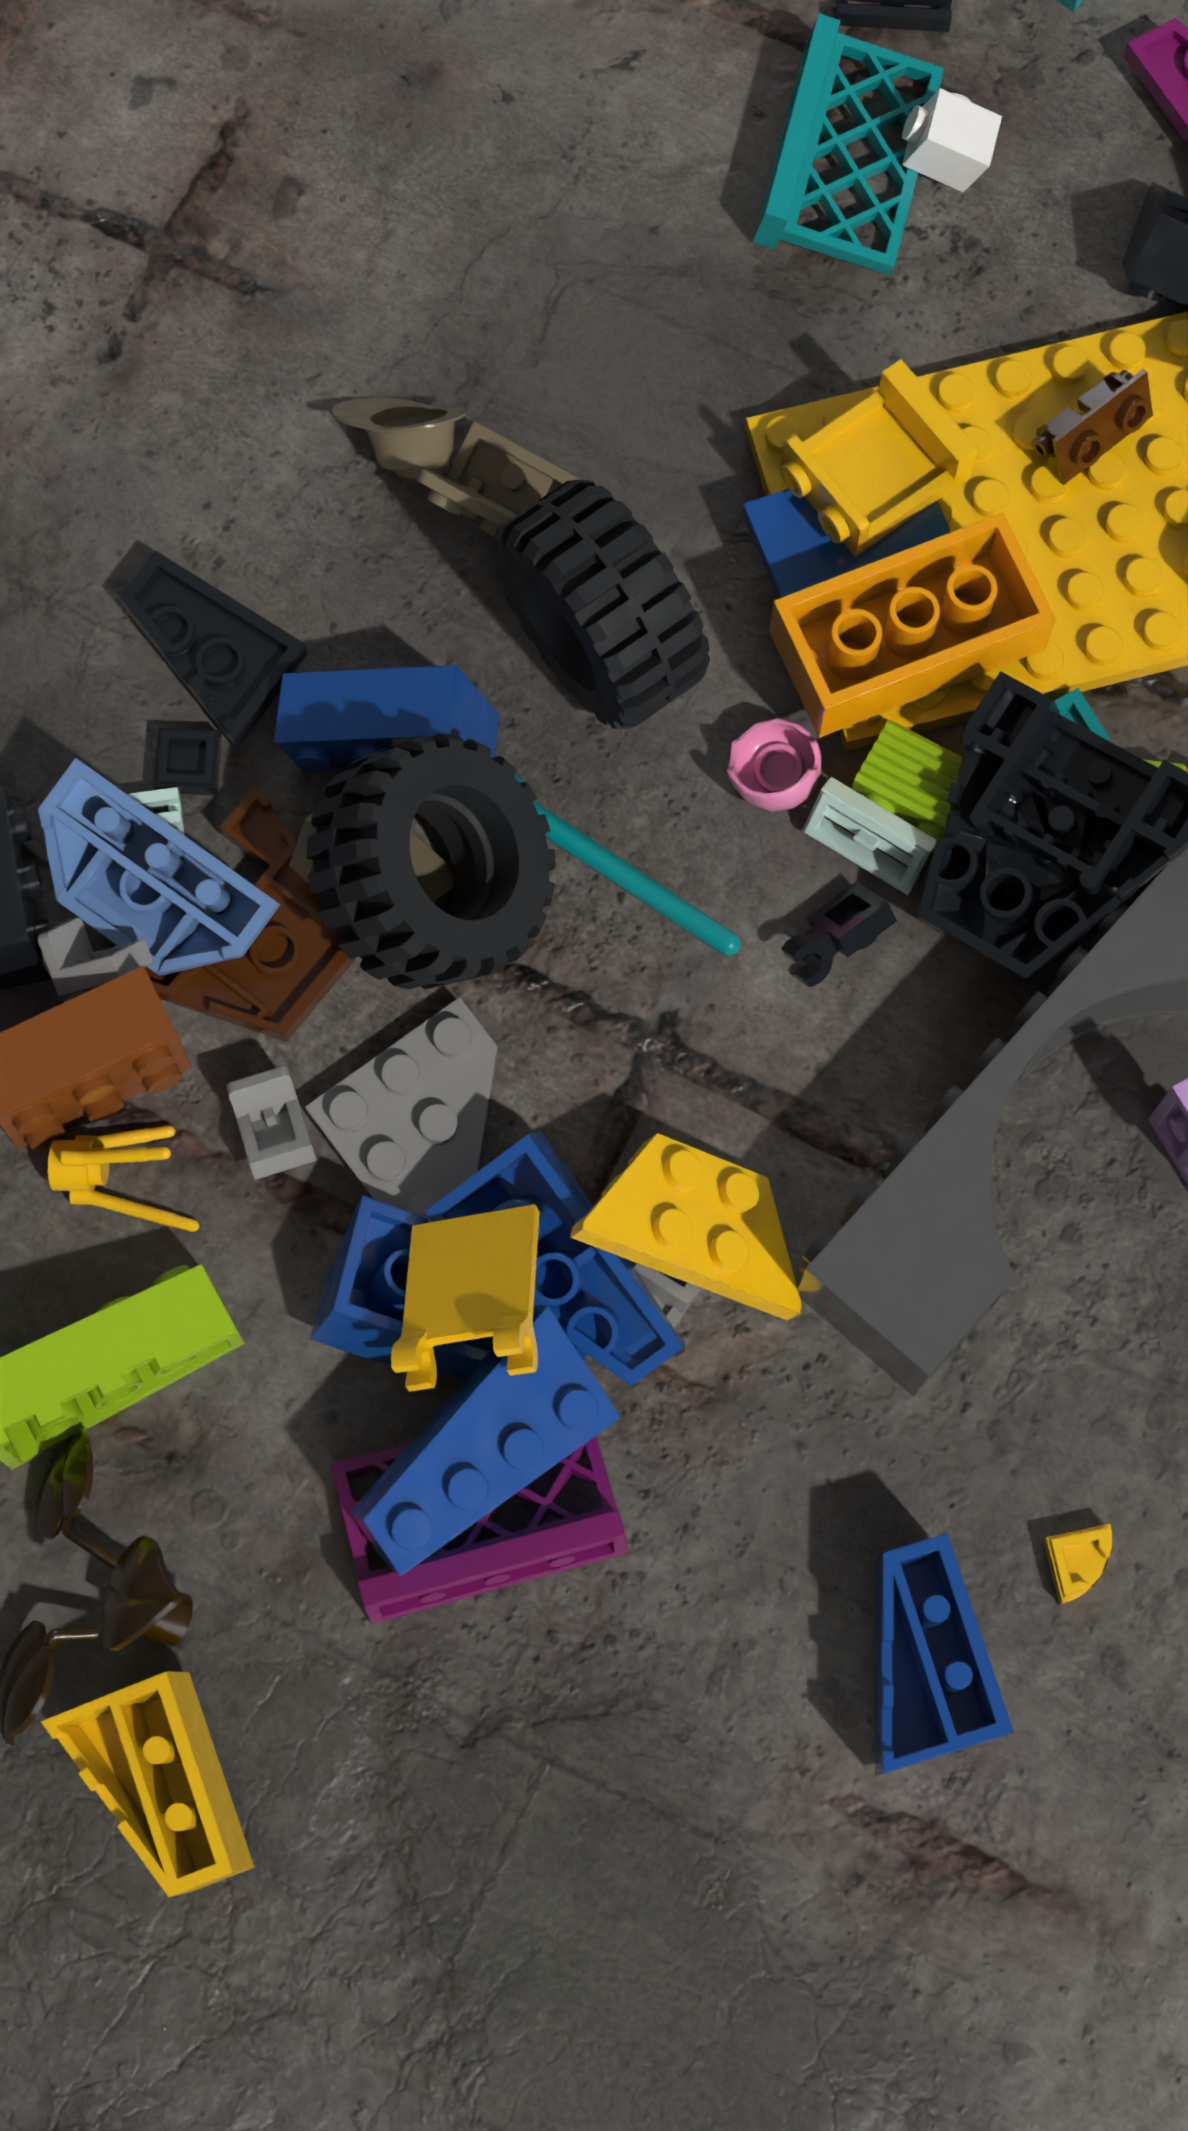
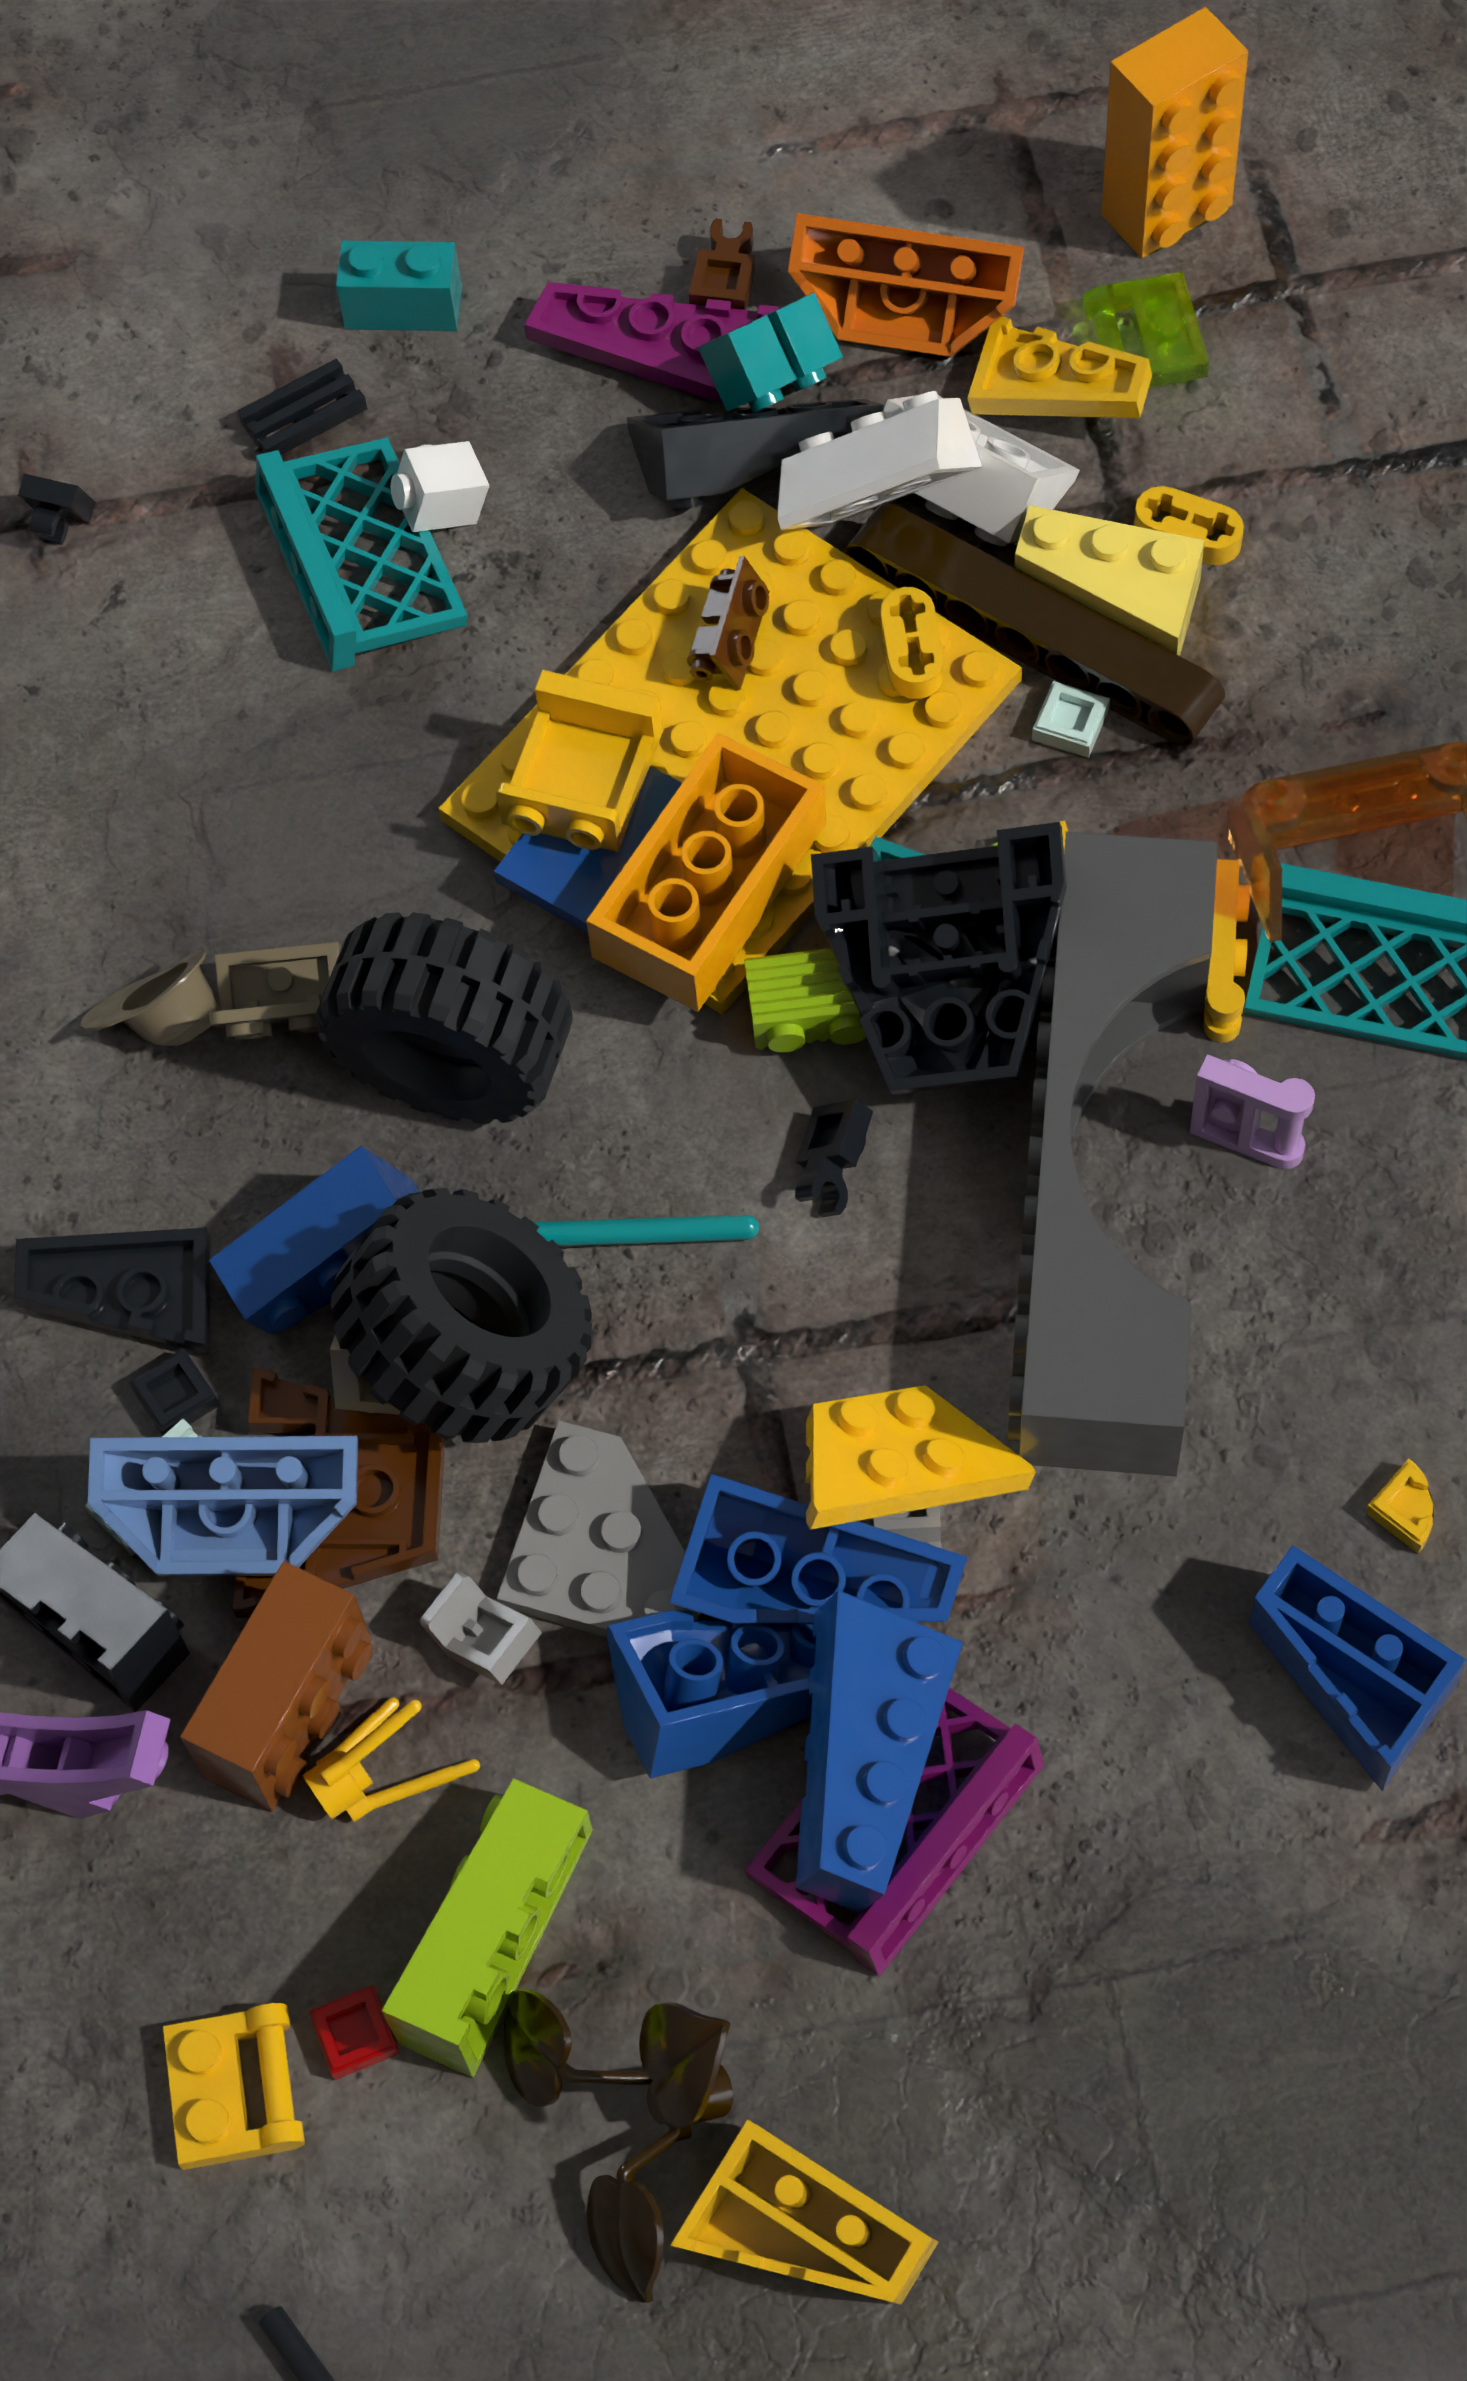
camera: 30 degrees left, 10 degrees down
light grey bracket [38,918,153,997] -> none
yellow flag [391,1204,540,1392] -> none
bright pink hair [726,718,822,812] -> none
light aqua tile [802,777,937,895] -> none

